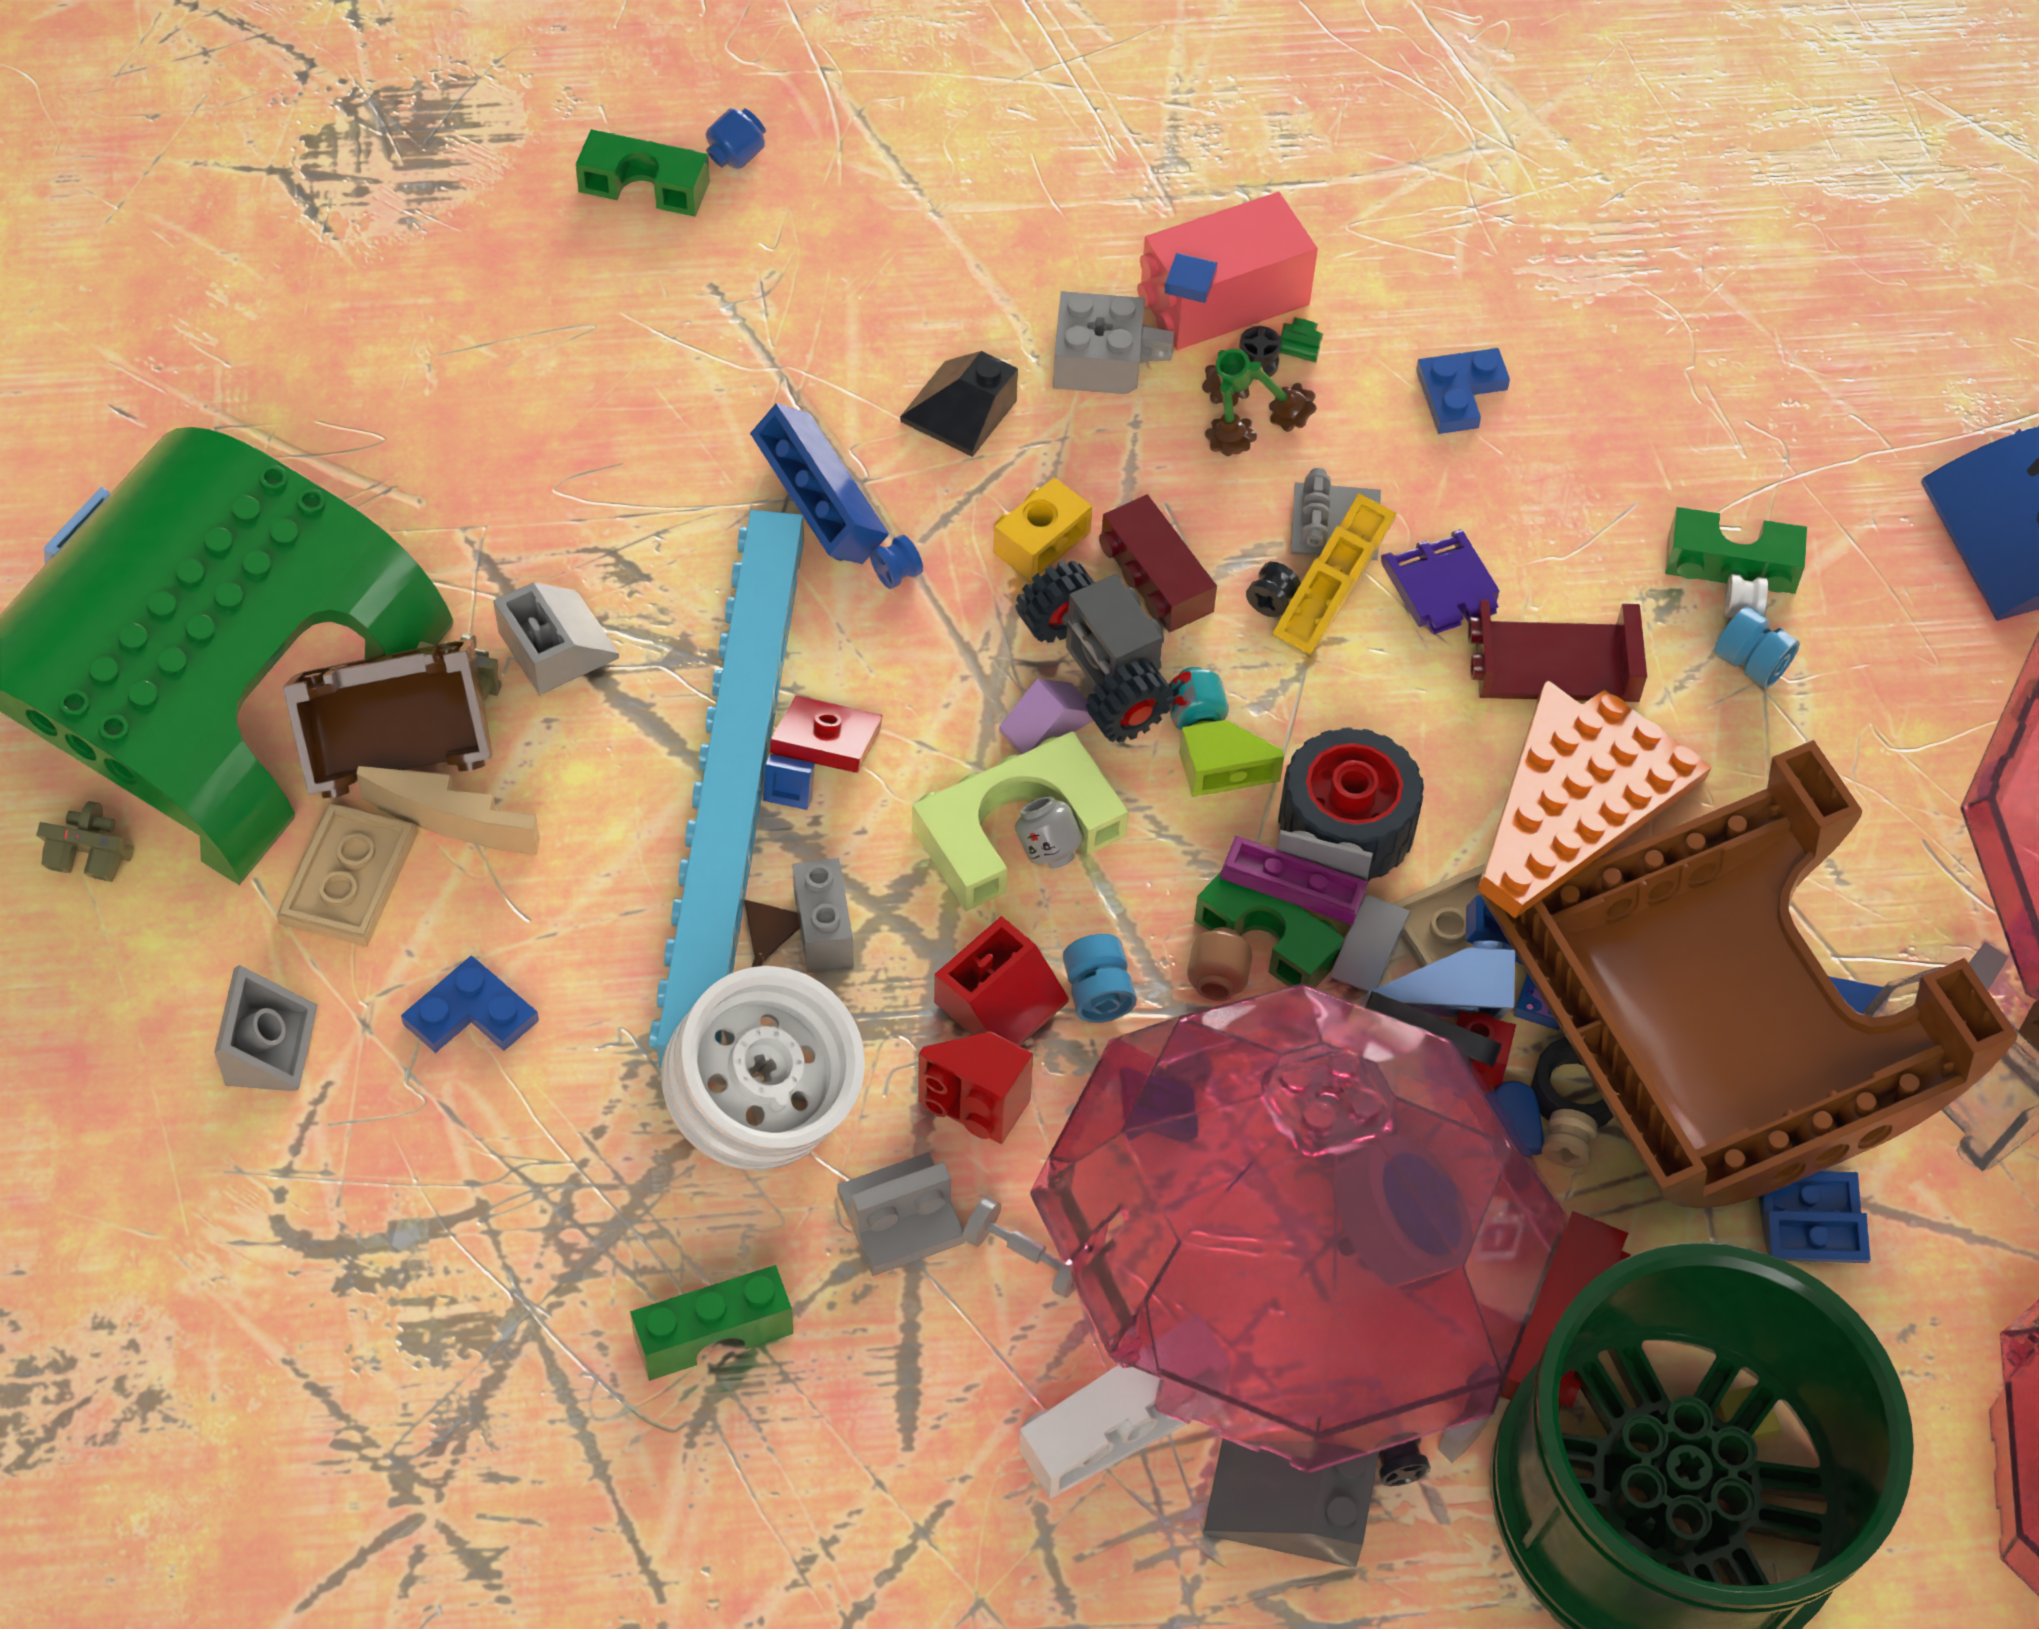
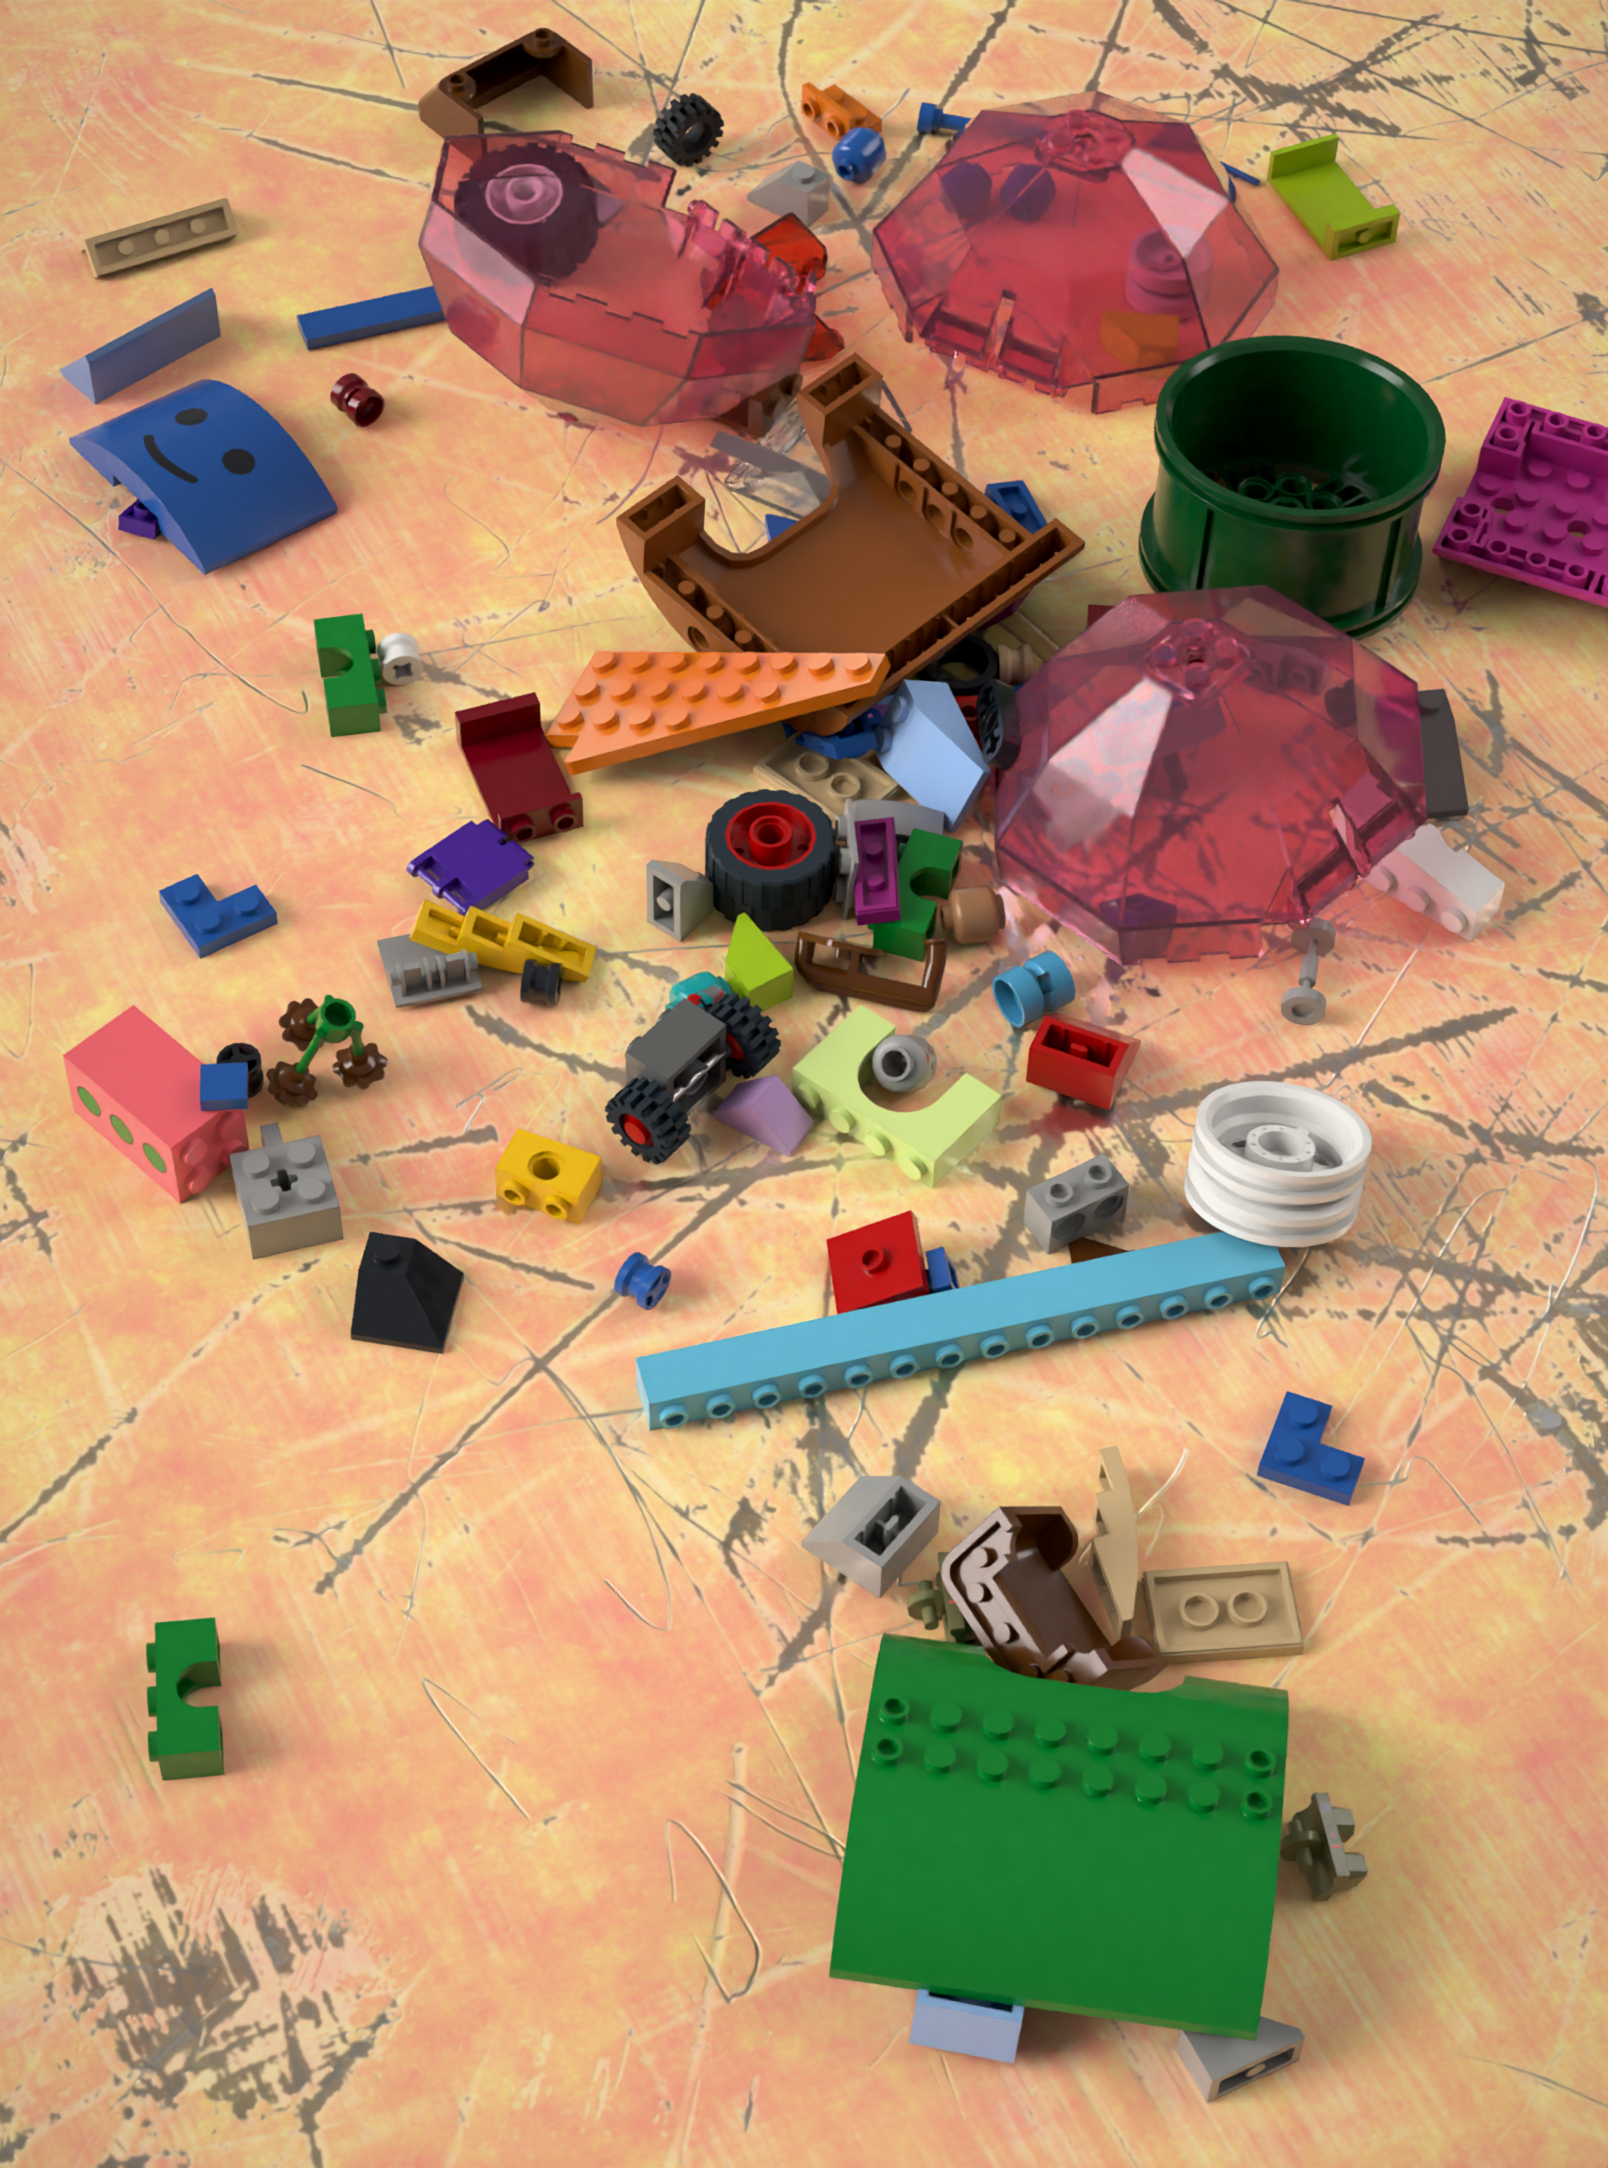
camera: 110 degrees left, 5 degrees down
light grey slope [214,965,317,1091] -> none
green arch [630,1265,793,1381] -> none
blue head [705,108,766,169] -> none
blue brick [750,403,889,564] -> none
light grey bracket [837,1152,965,1276] -> none
red slope [918,1031,1034,1144] -> none
dark red brick [1099,494,1217,633] -> none
green plate [1280,317,1324,362] -> none
dark azure wheel [1714,606,1800,689] -> none
none -> light grey slope [646,860,714,943]
none -> reddish brown piece [794,932,950,1012]

